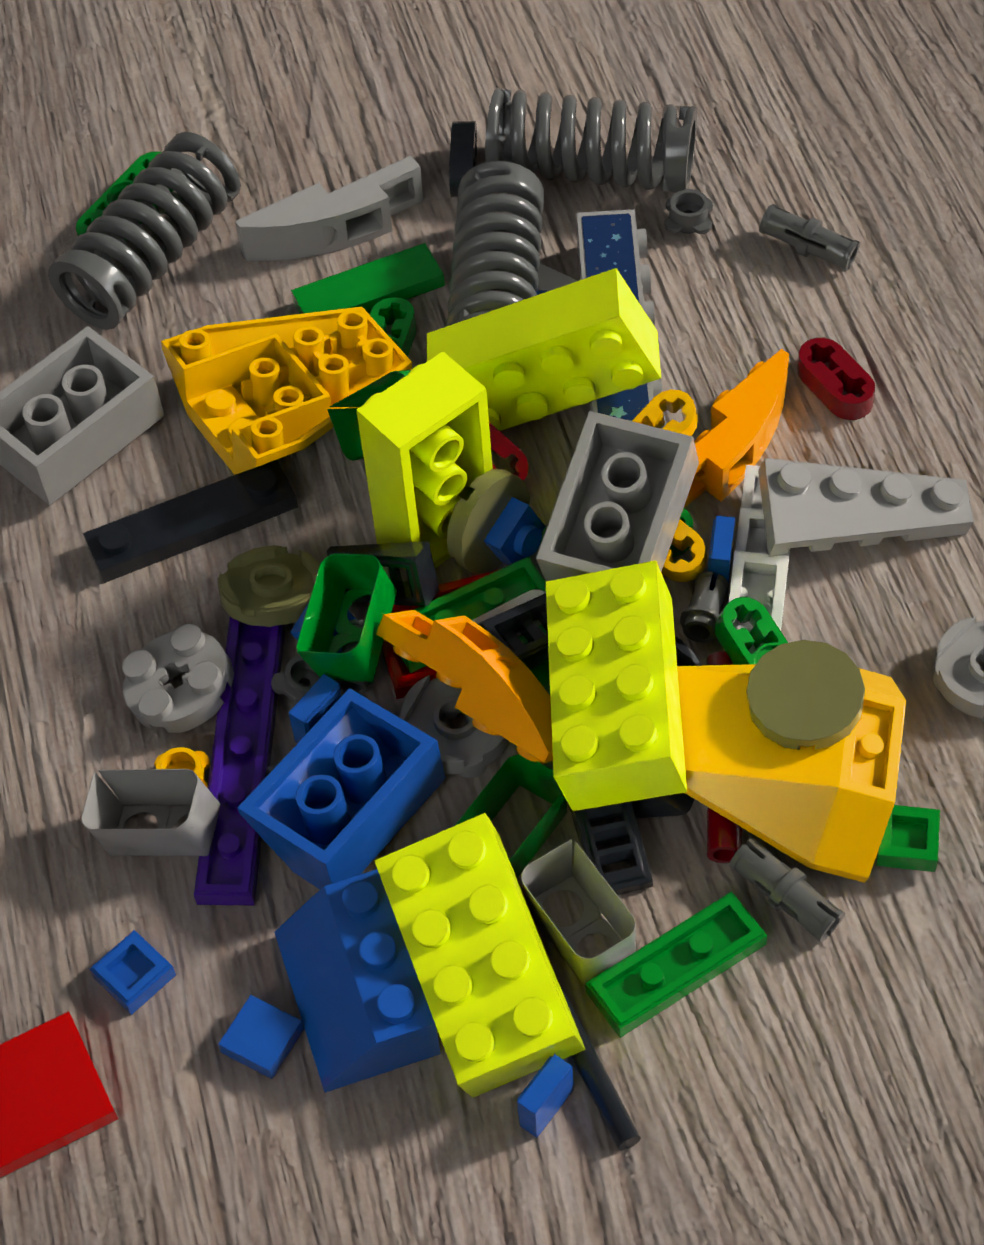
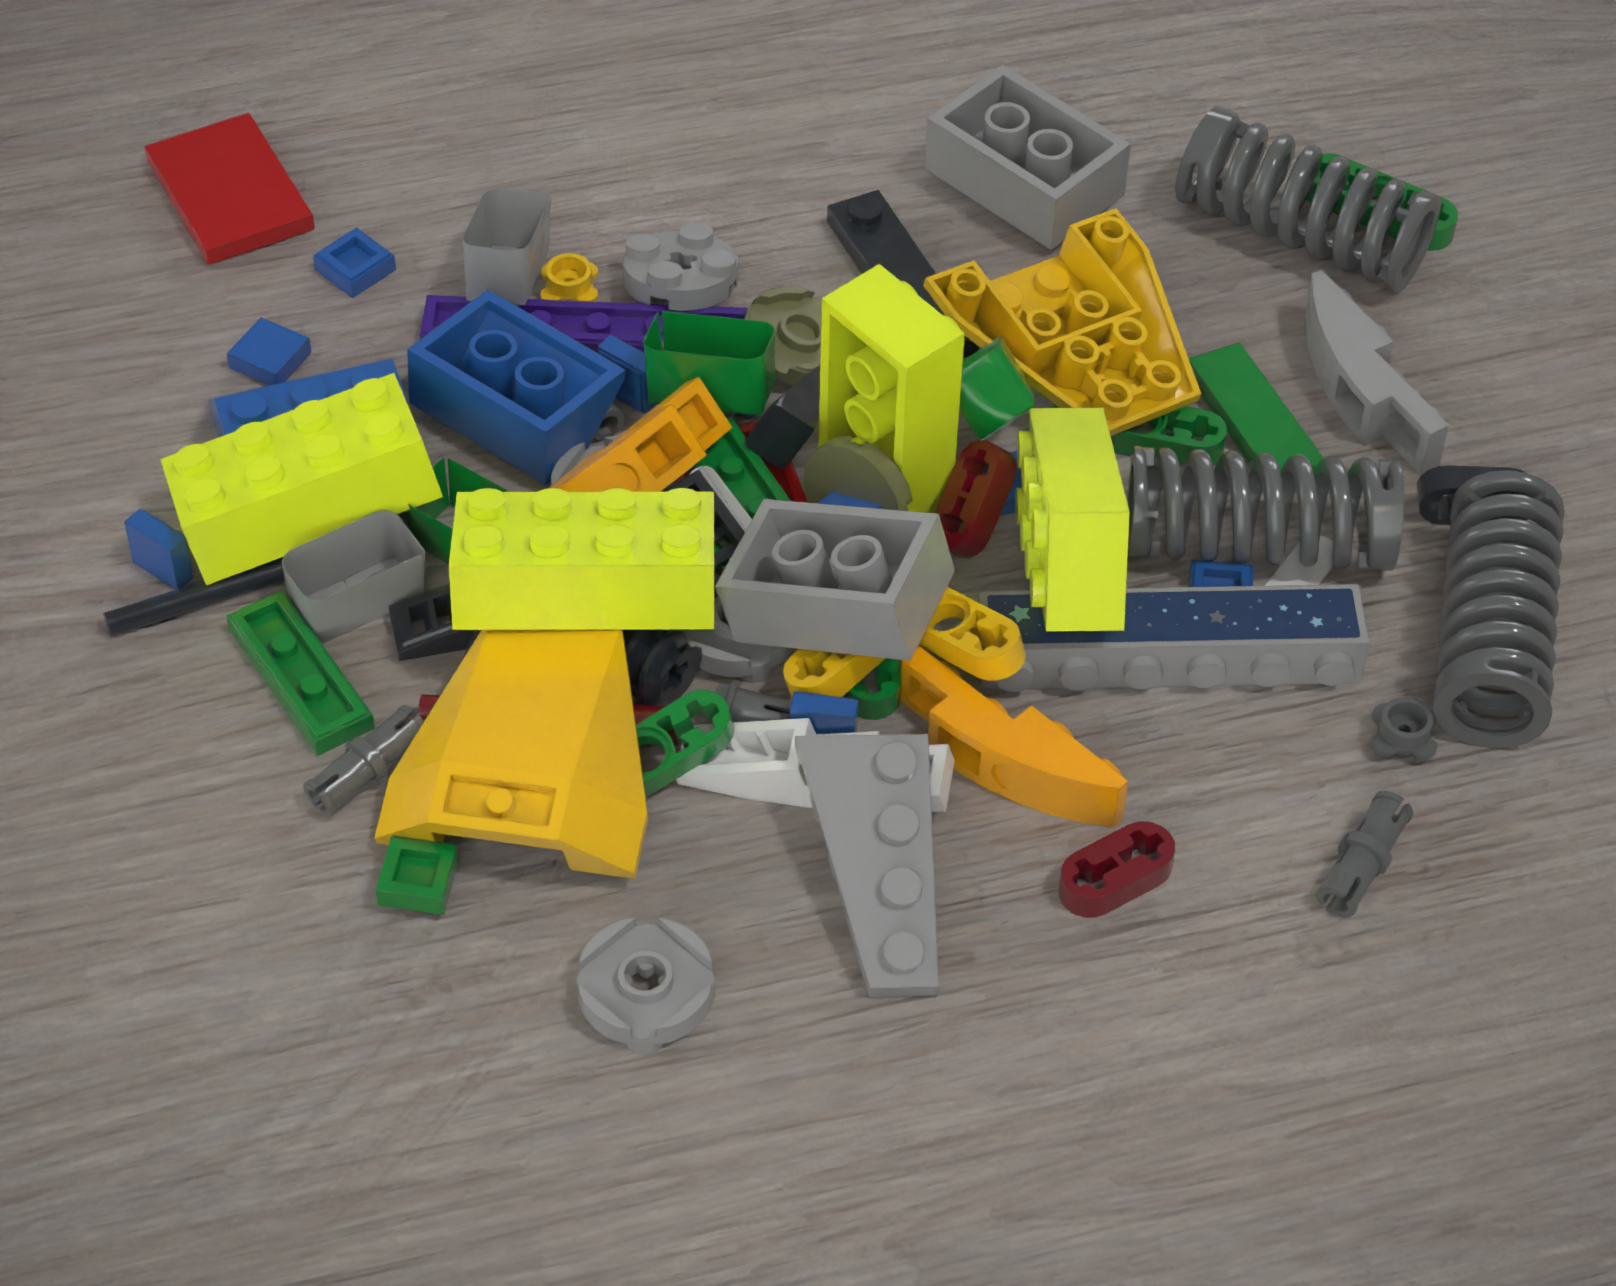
camera: 85 degrees right, 5 degrees down
olive tile [747,640,865,750] -> none

